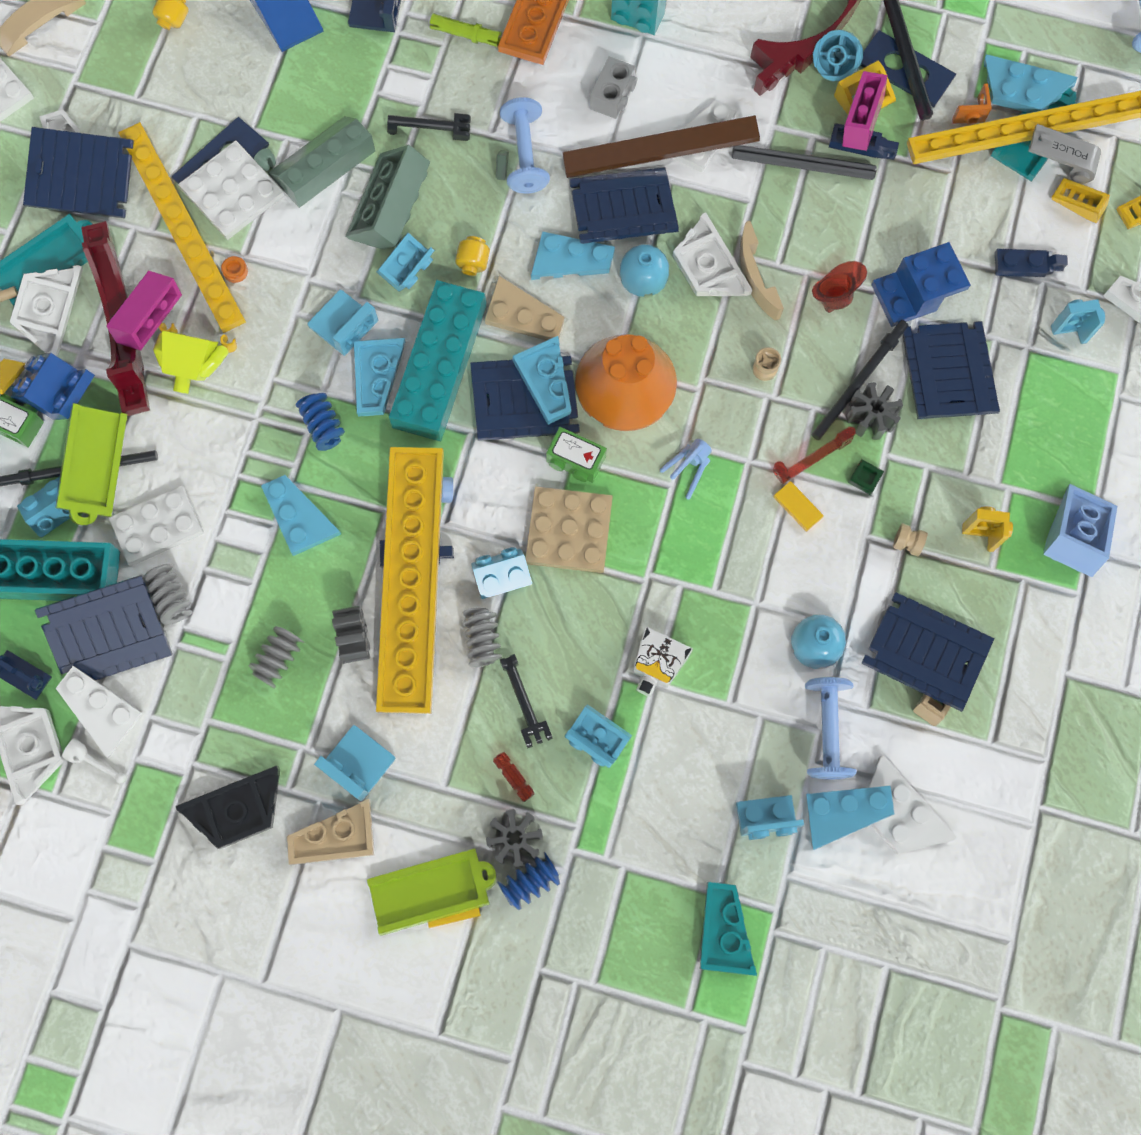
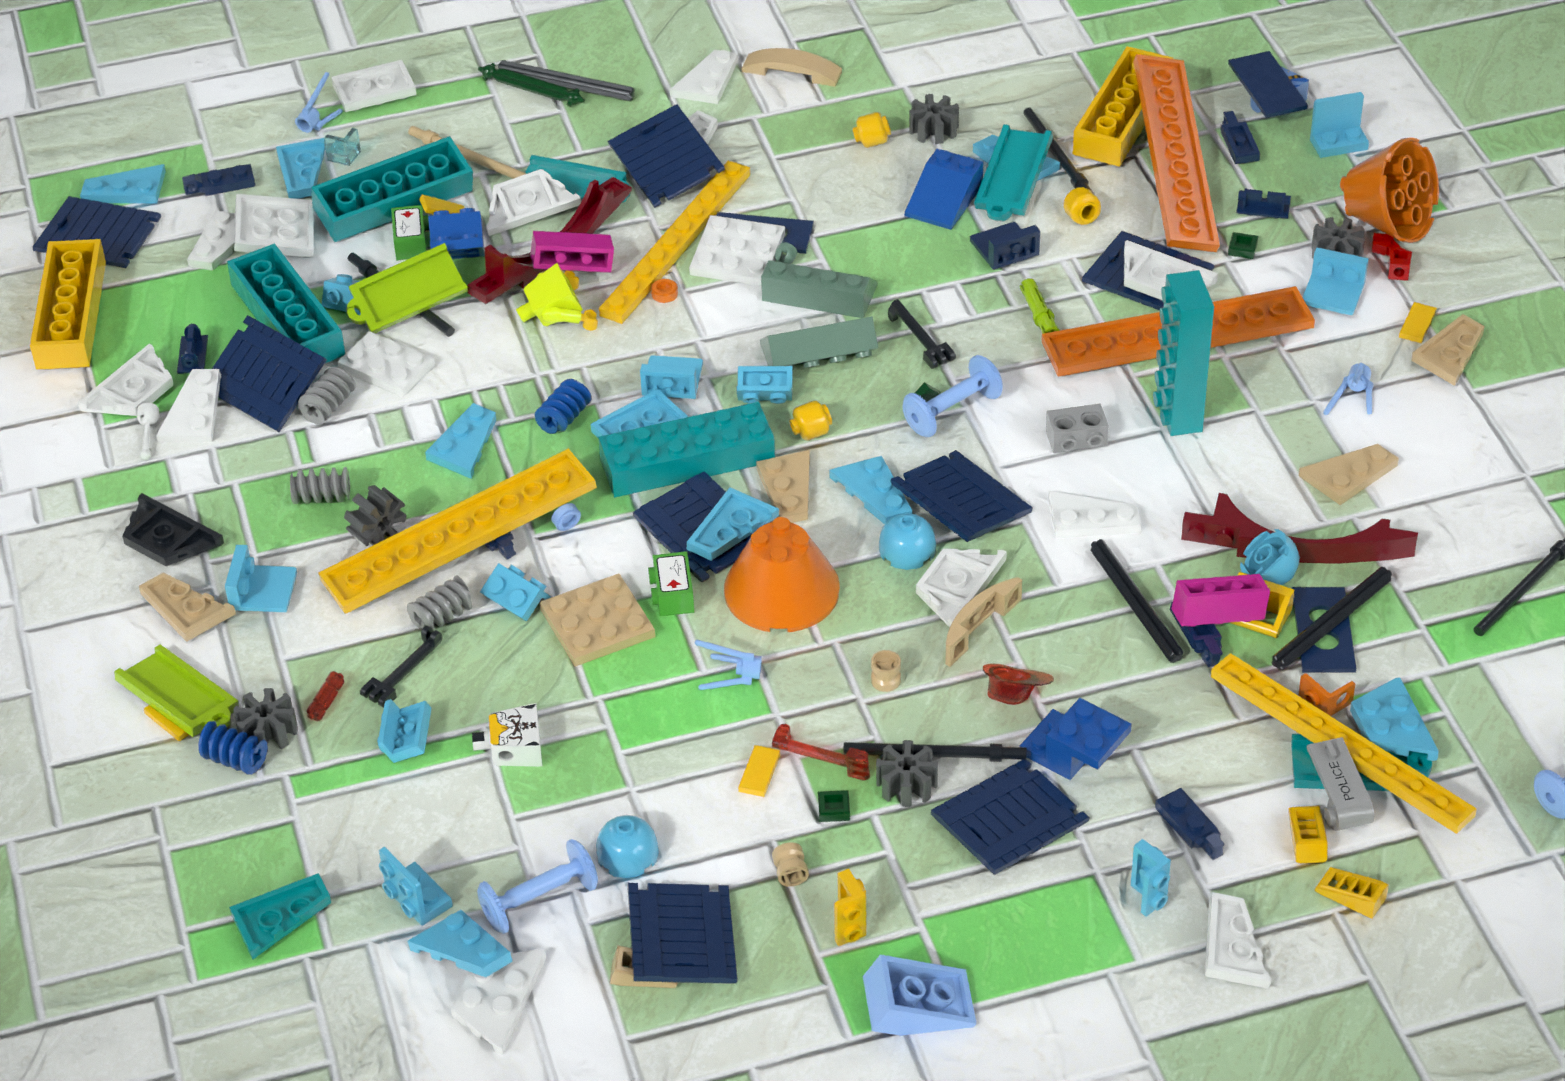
camera: 60 degrees right, 30 degrees down
reddish brown tile [562,115,760,178] -> none

